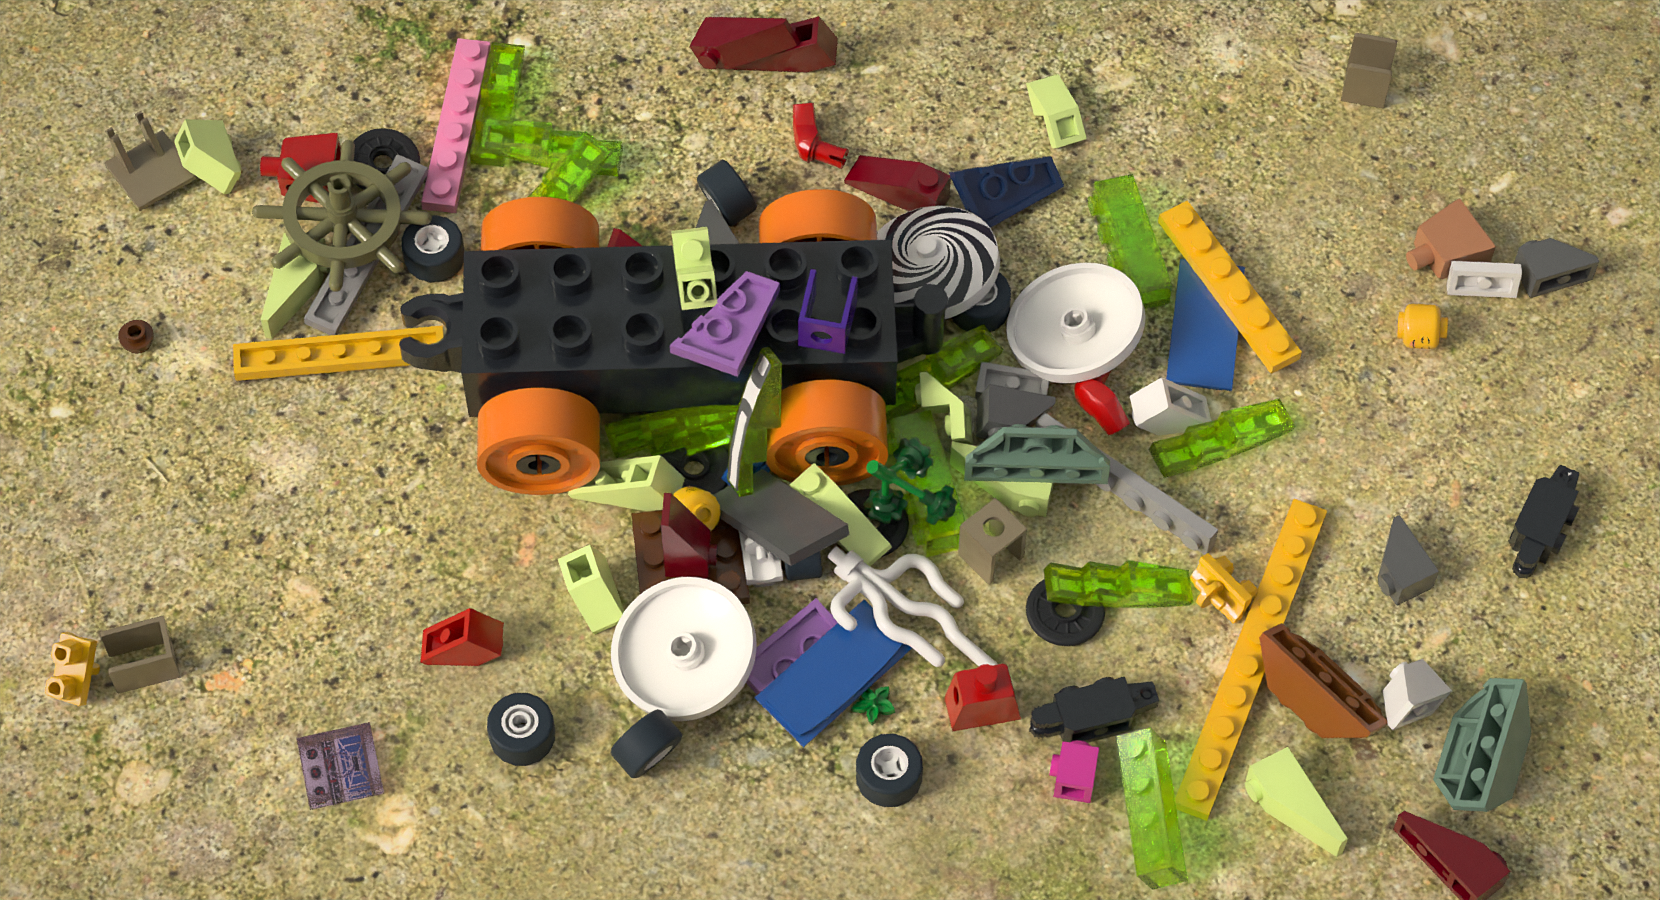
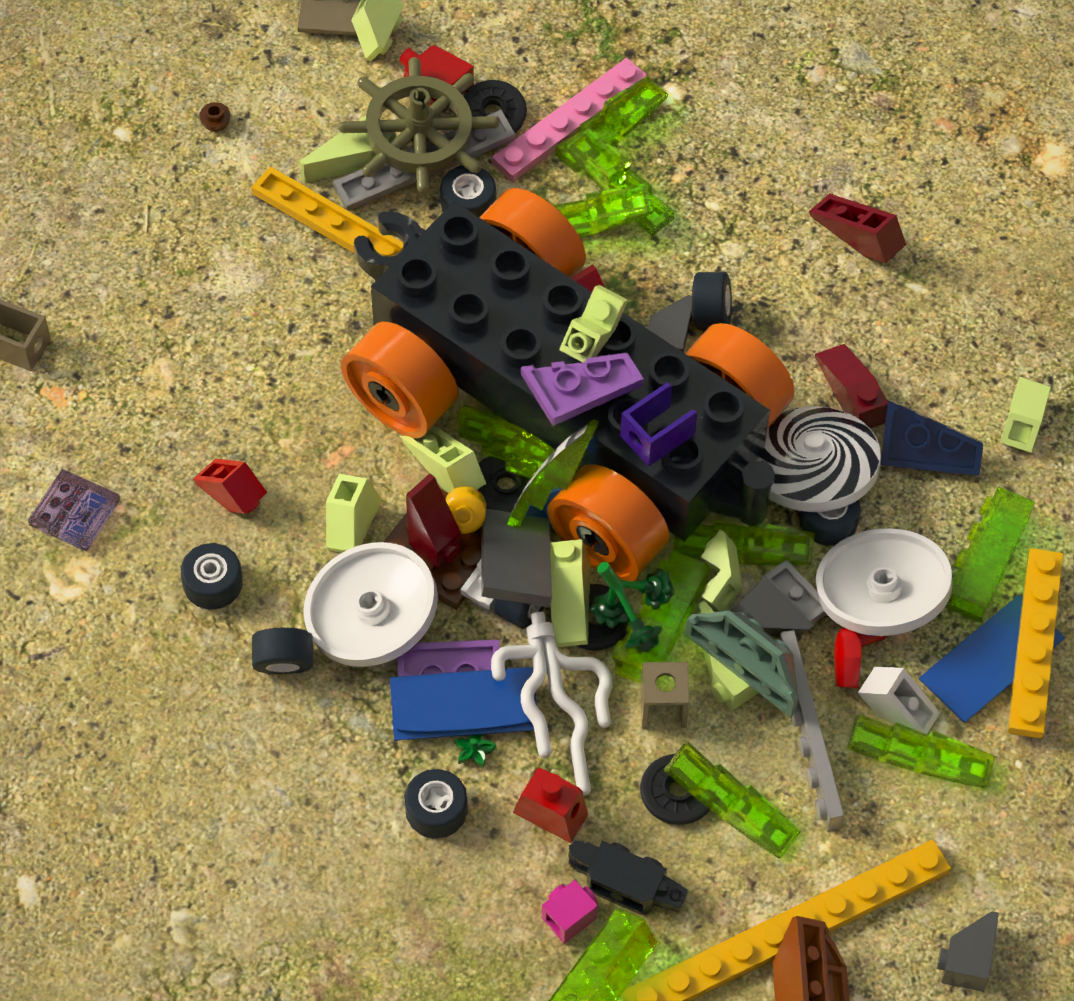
camera: 40 degrees right, 0 degrees up
dark red slope [689,17,800,70] -> none
red arm [793,102,849,169] -> none
yellow hips [1189,553,1258,624] -> none

